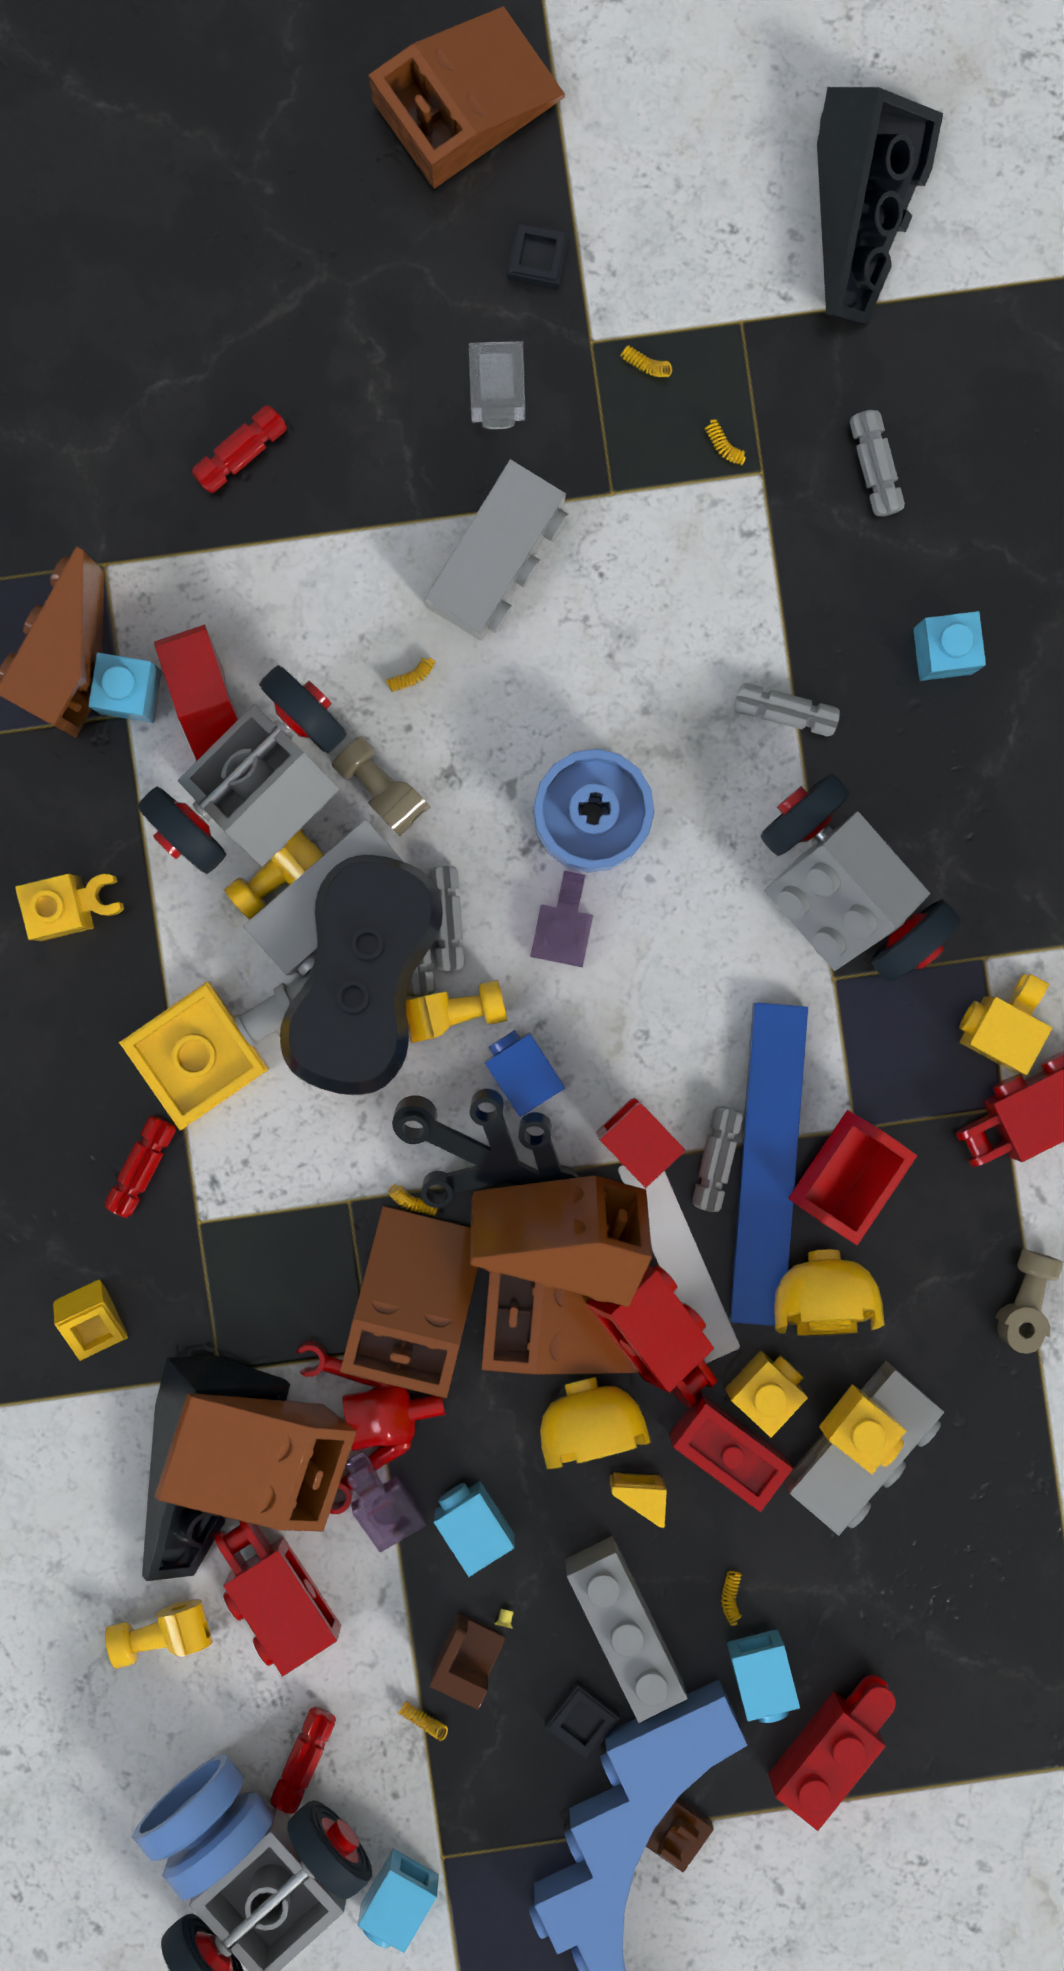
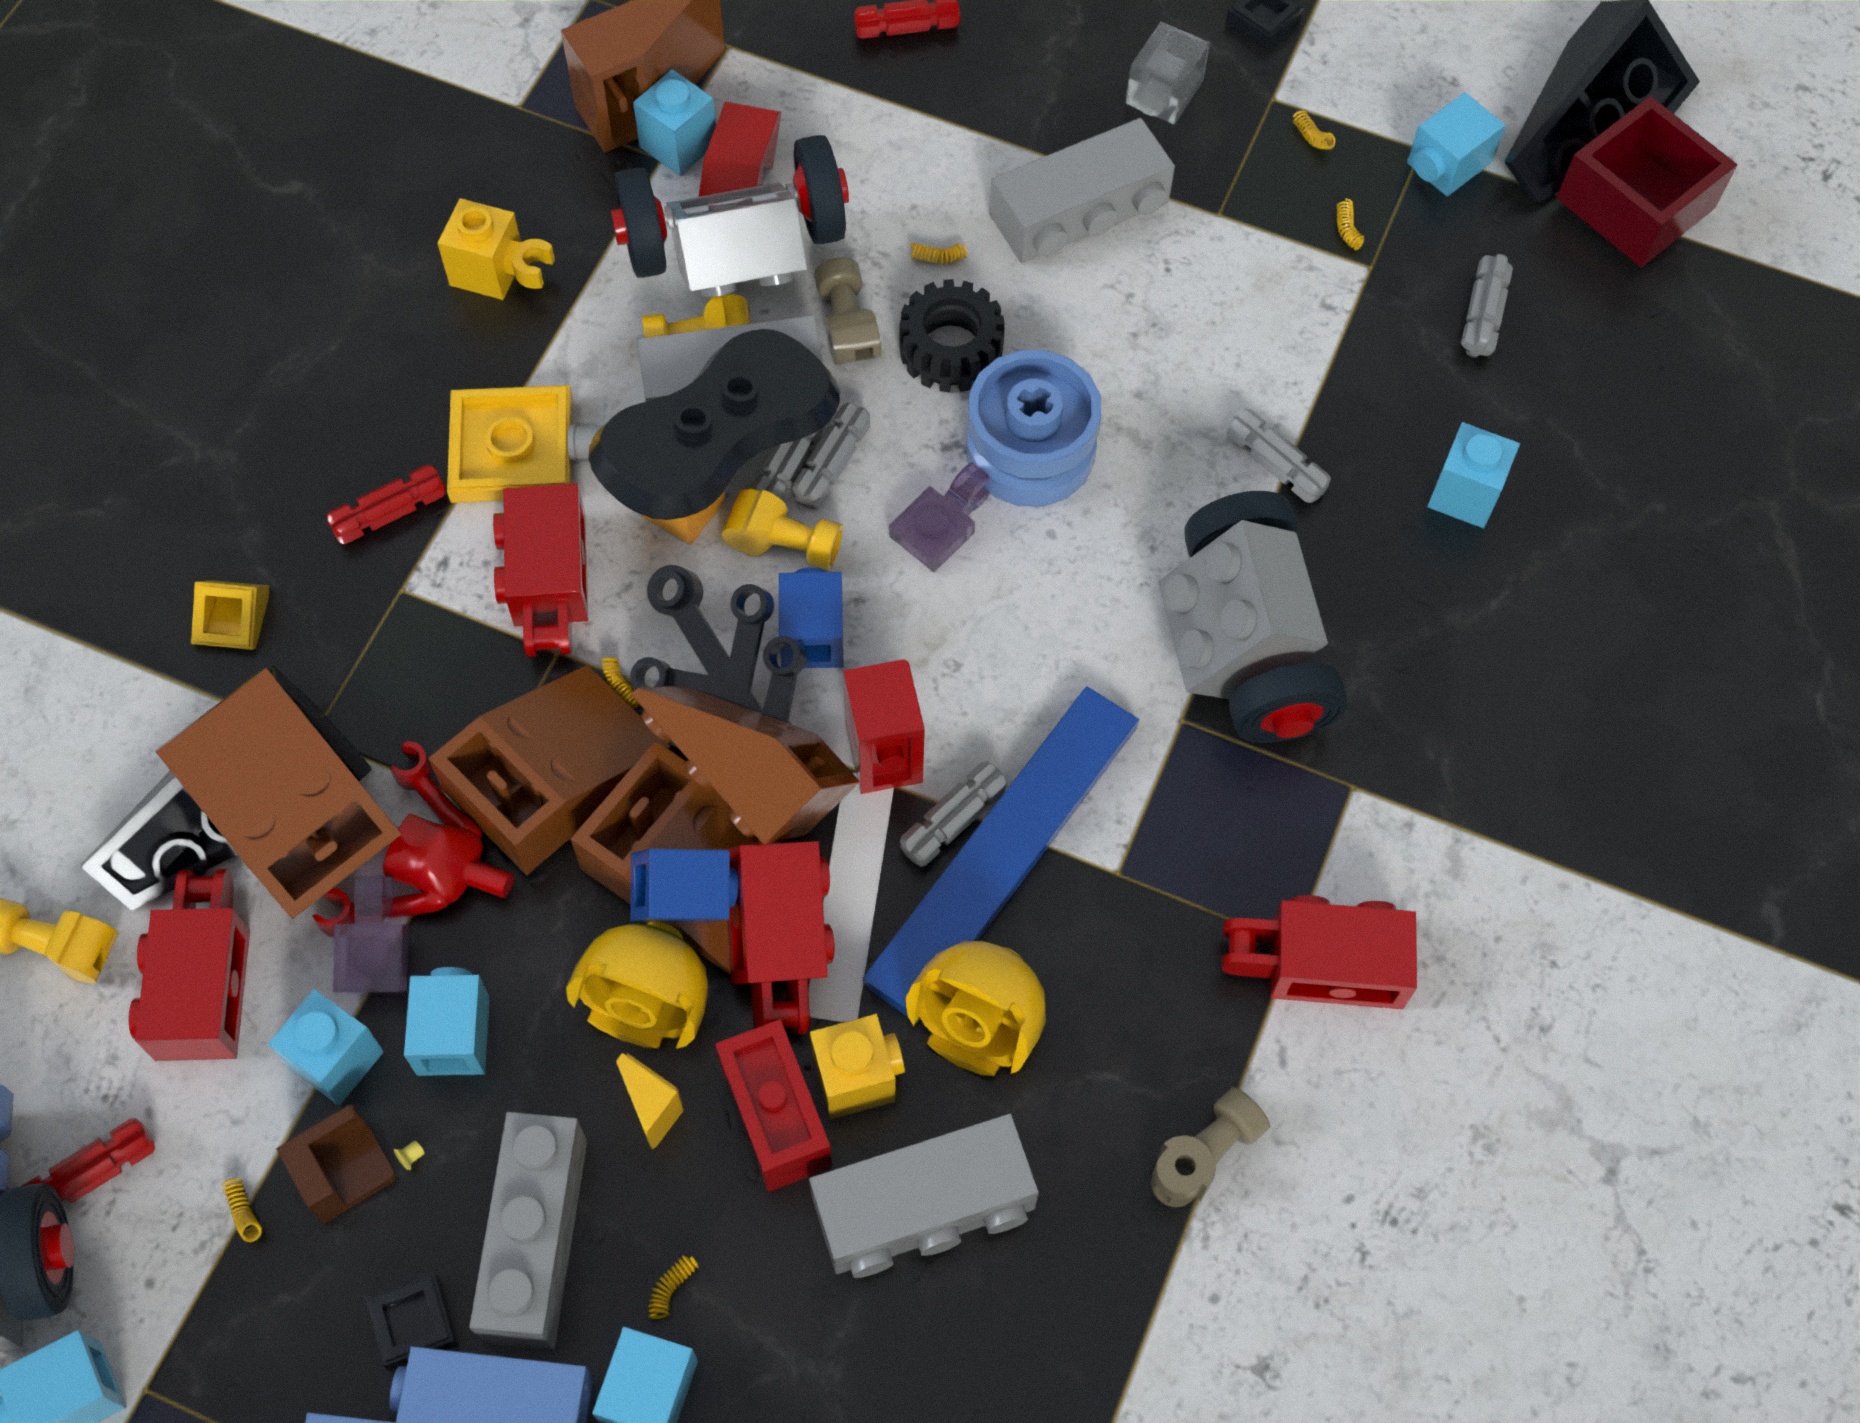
camera: 30 degrees right, 25 degrees down
red panel [788,1110,918,1245] -> none
yellow brick [819,1384,906,1475] -> none
yellow brick [959,974,1053,1075] -> none
none -> medium azure brick [268,989,384,1106]
none -> red brick [493,483,589,657]
none -> blue brick [630,849,738,923]
none -> black tyre [899,279,1005,393]
none -> medium azure brick [1407,92,1506,196]
none -> dark red piece [1557,96,1738,268]

